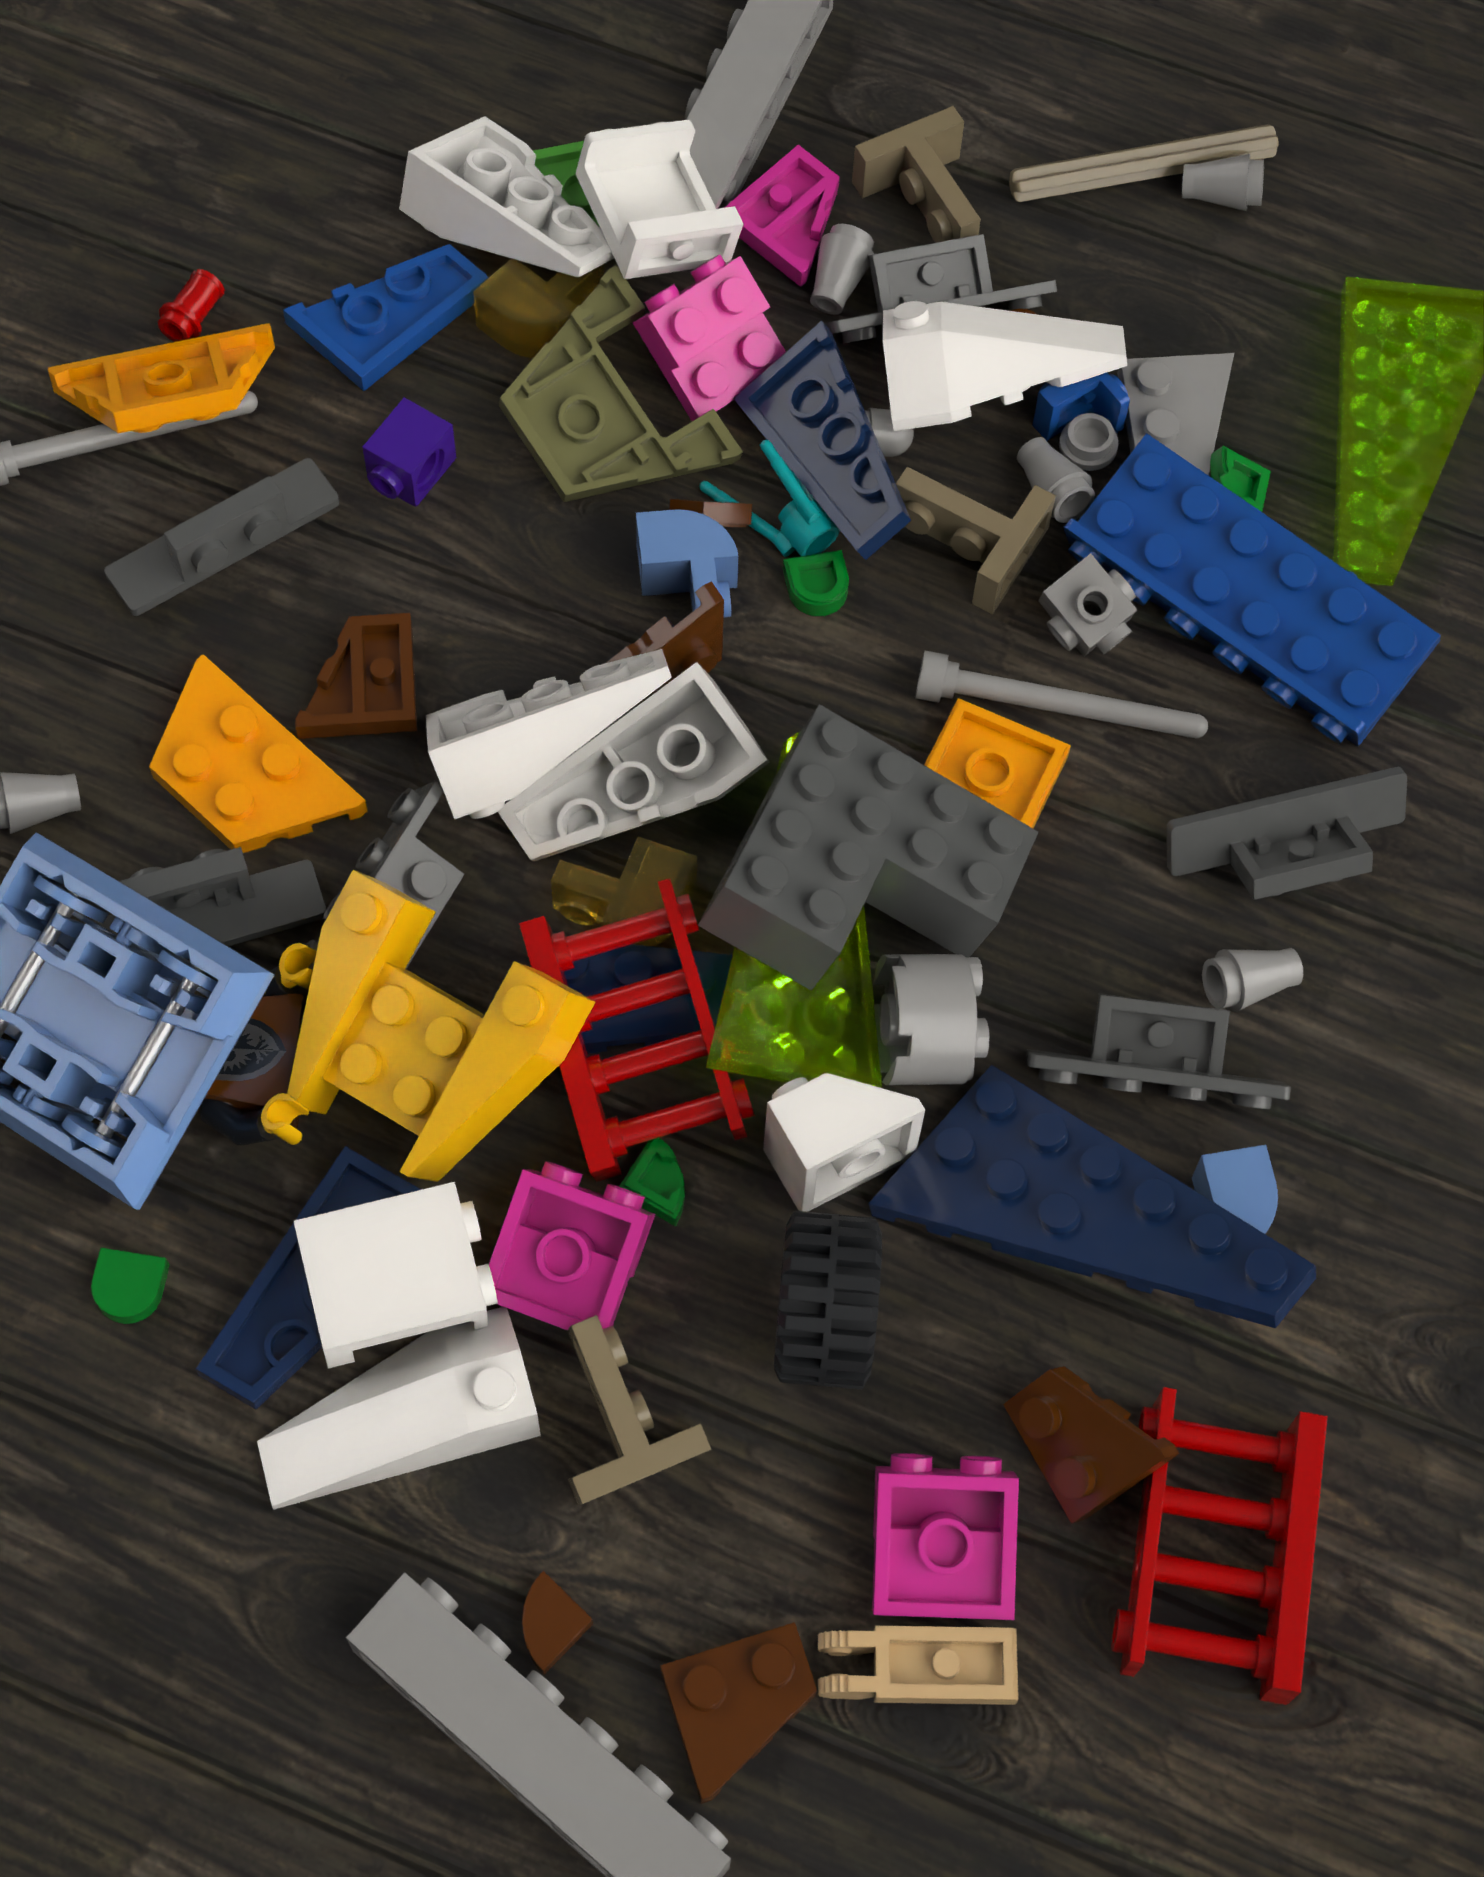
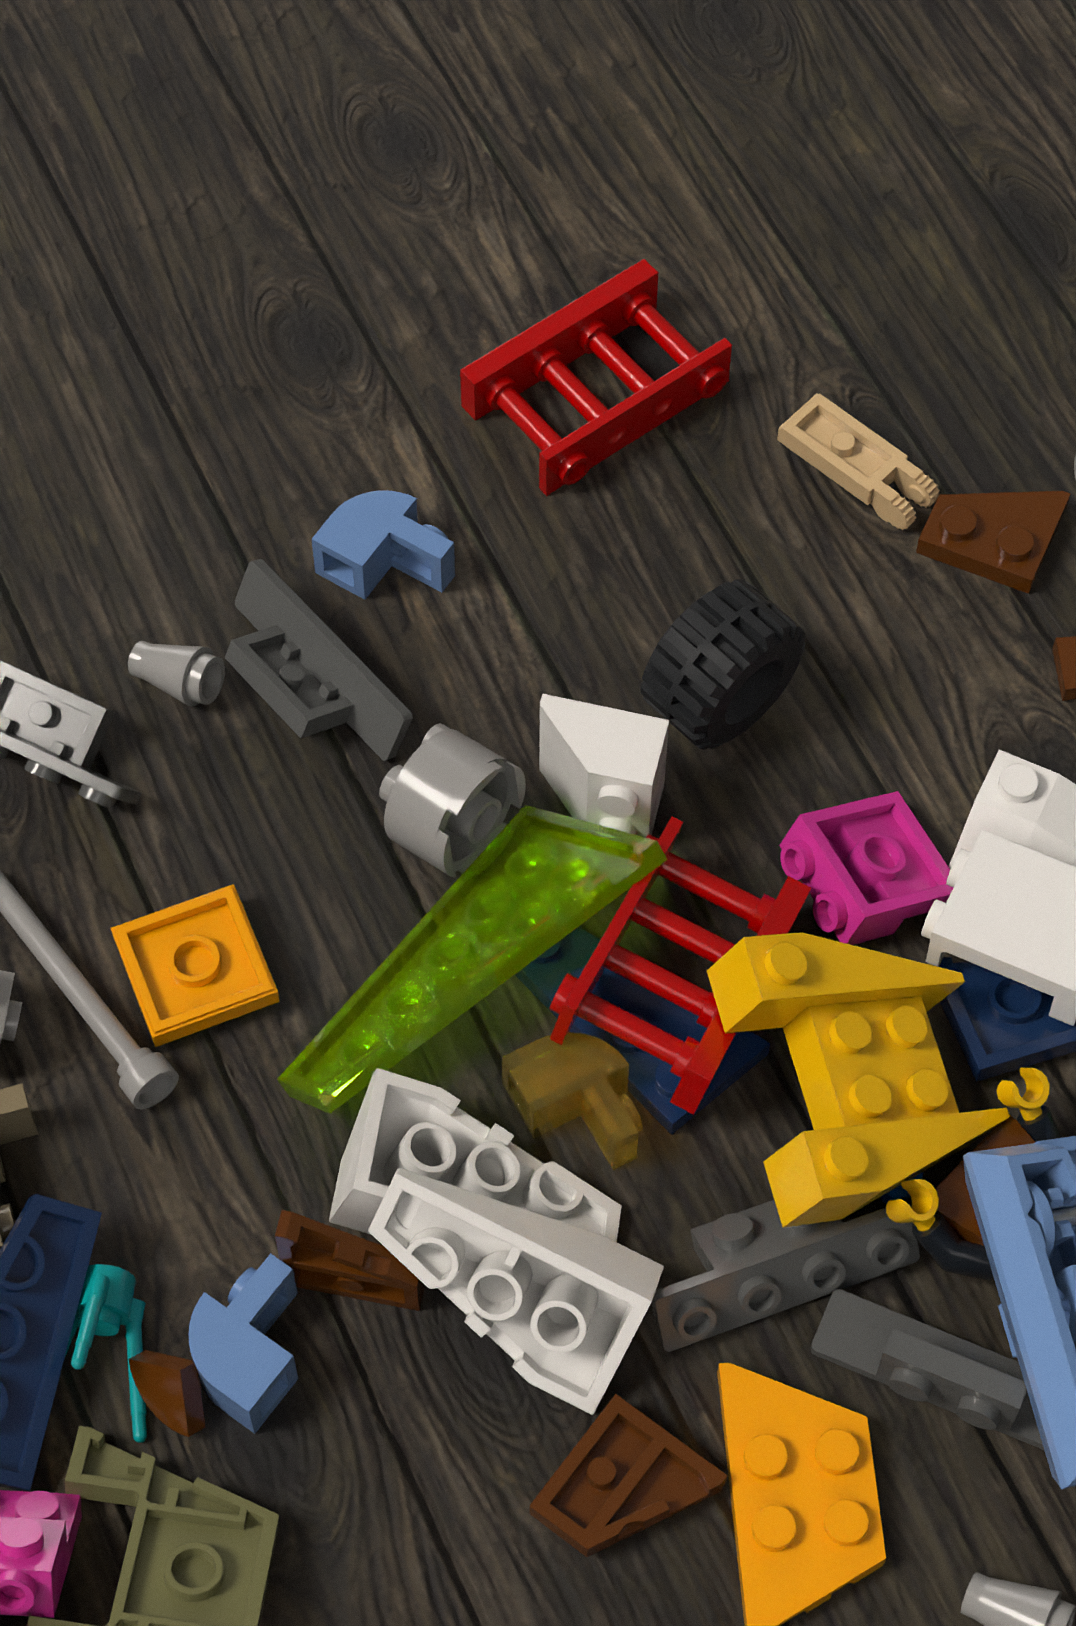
camera: 135 degrees left, 5 degrees down
dark tan bracket [567,1315,711,1505] -> none
green tile [619,1138,685,1226] -> none
dark grey piece [698,704,1038,991] -> none
green tile [783,550,849,616] -> none
dark blue wing [868,1065,1316,1328] -> none
dark pink plate [872,1453,1019,1620] -> none
reddish brown wing [1003,1366,1179,1524] -> none

